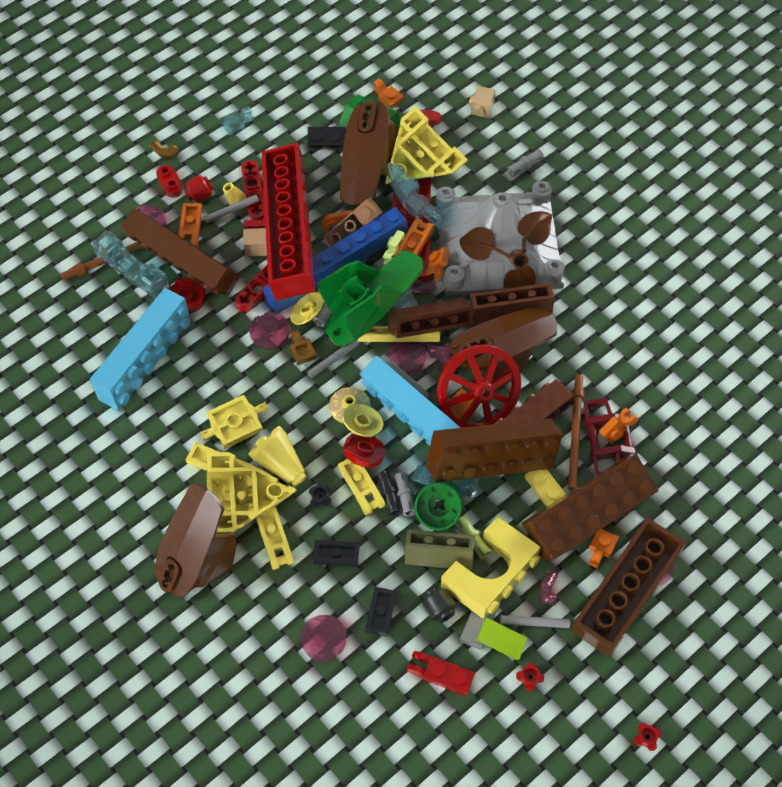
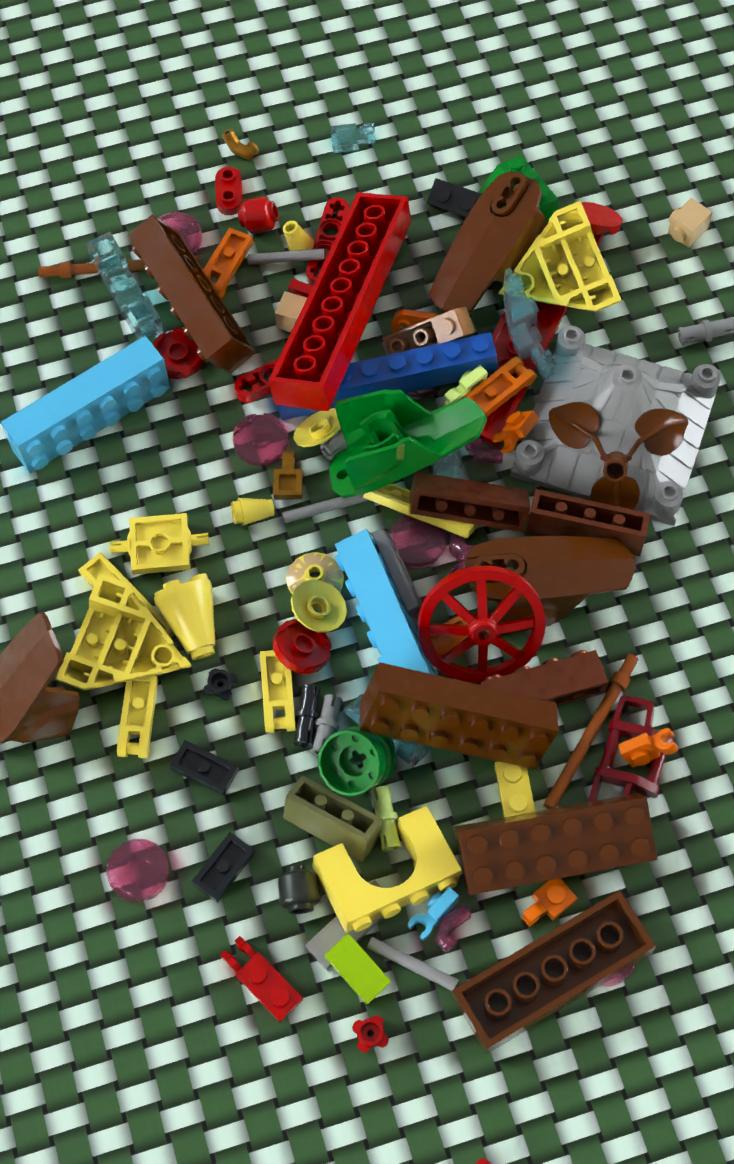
camera: 25 degrees right, 5 degrees up
orange plate [373,79,404,109] -> none
none -> light yellow cone [231,498,275,526]
none -> medium azure plate [408,887,459,941]

